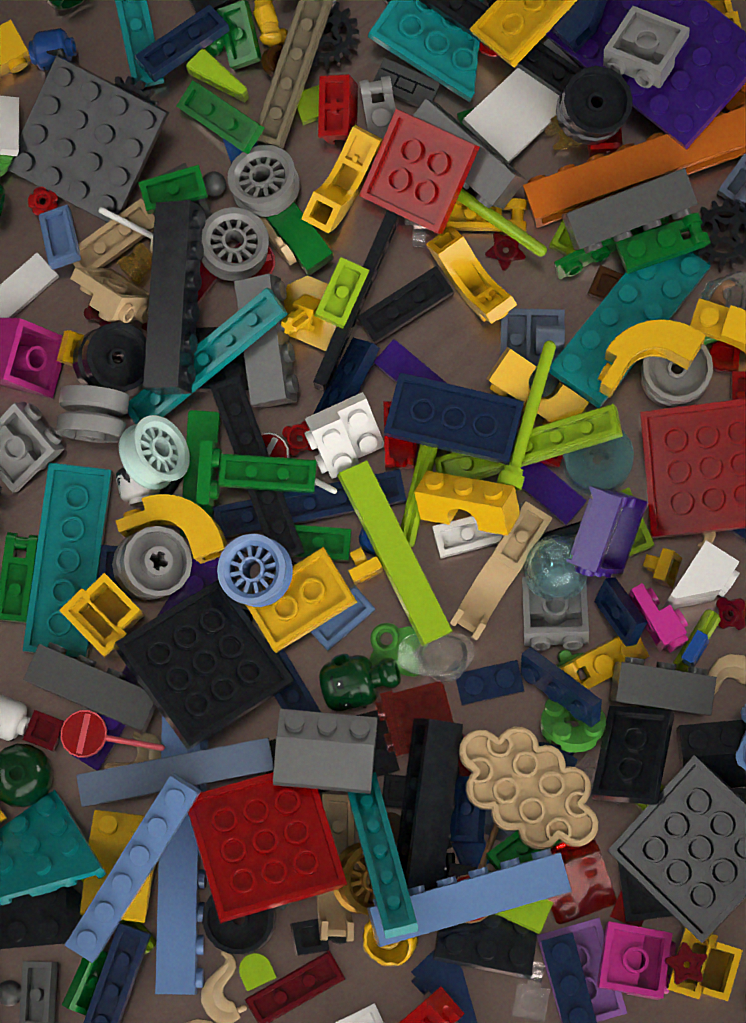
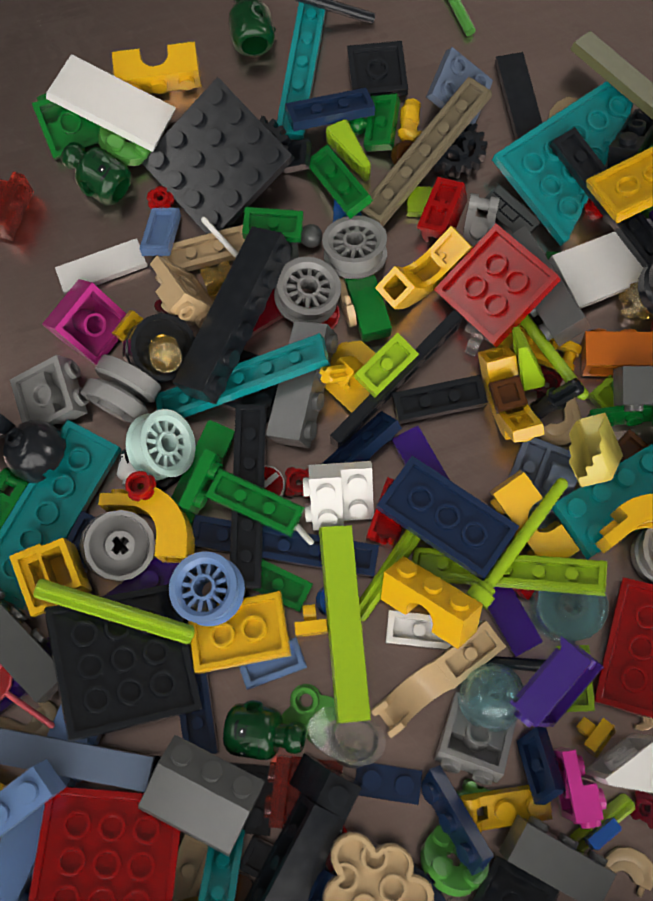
camera: 15 degrees right, 5 degrees down
blue head [29,28,77,72] -> none
none -> black cylinder [3,420,66,484]
none -> lime axle [33,579,195,644]
none -> red plate [125,471,156,502]
none -> clear yellow wheel [148,335,182,373]
none -> black tile [283,138,312,174]
none -> black slope [289,753,363,820]
none -> reddish brown tile [488,375,528,414]
none -> lime slope [512,326,546,391]
none -> black axle [529,378,584,419]
none -> tan piece [538,398,582,447]
none -> light yellow piece [569,413,623,487]

